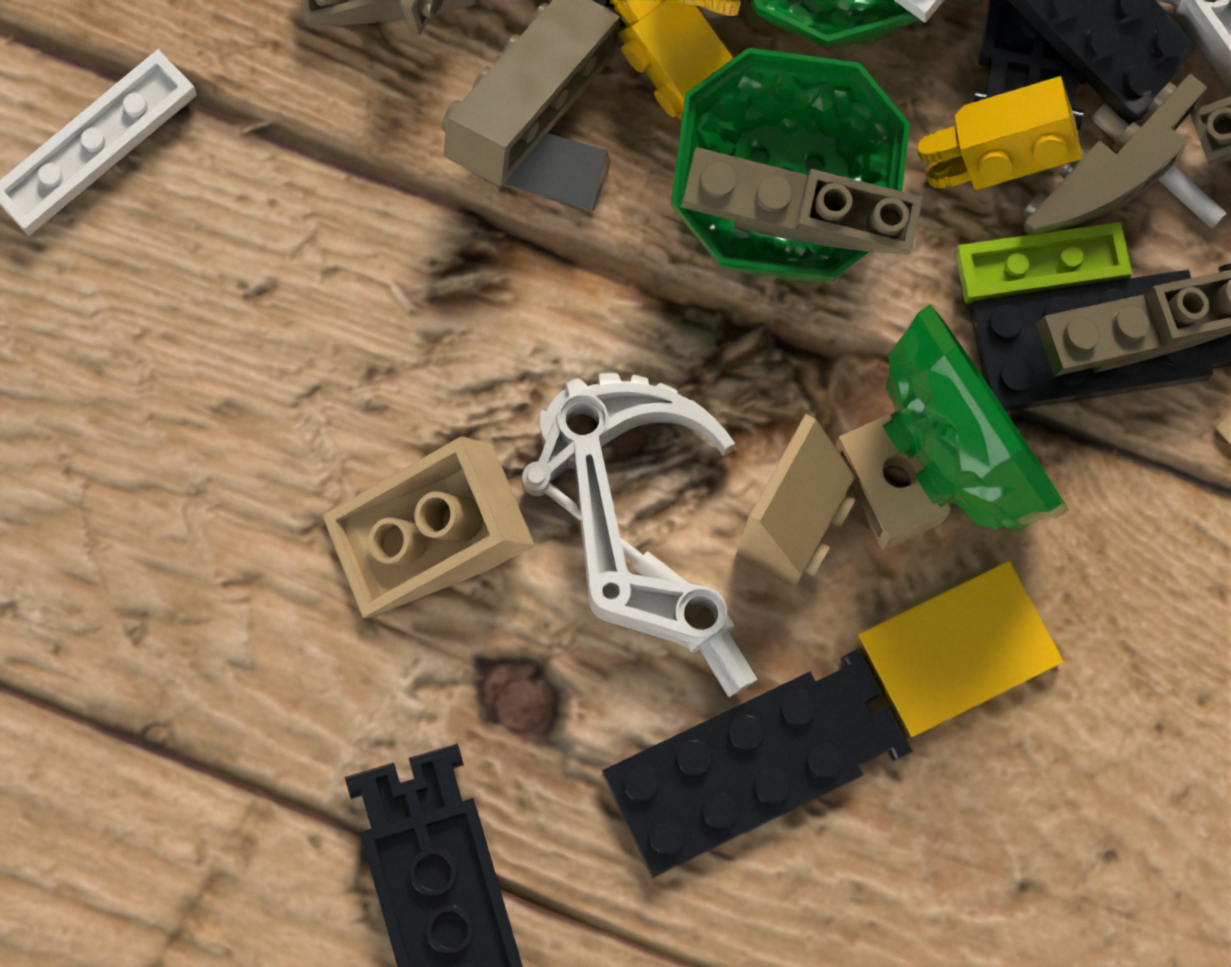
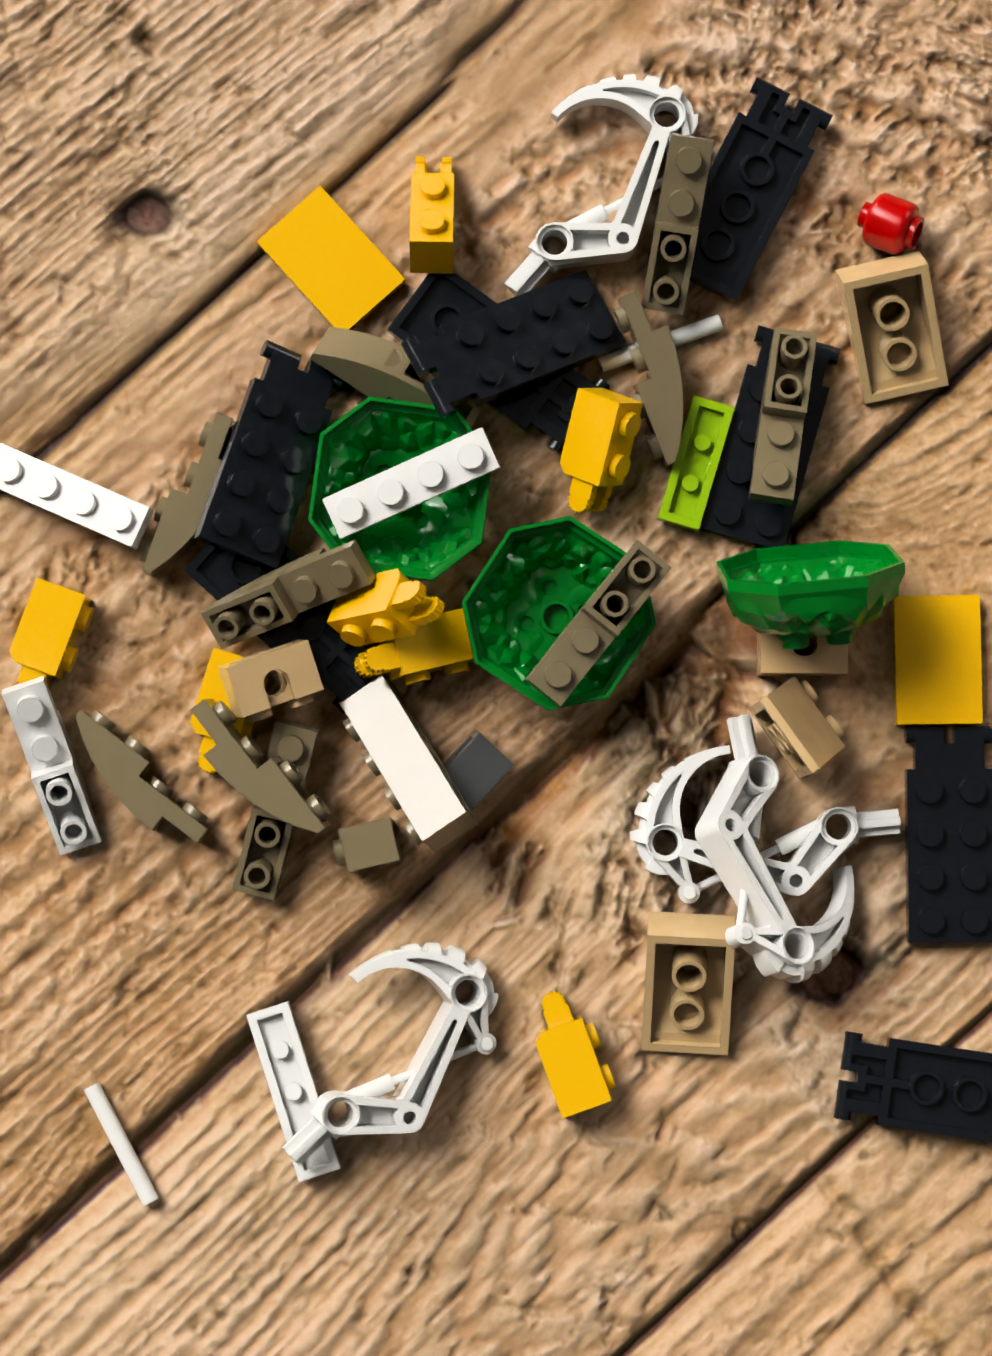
camera: 60 degrees left, 10 degrees up
none -> white piece [282,942,499,1166]
none -> dark tan brick [333,817,402,873]
none -> yellow hinge [535,990,616,1119]
none -> white piece [695,714,855,983]

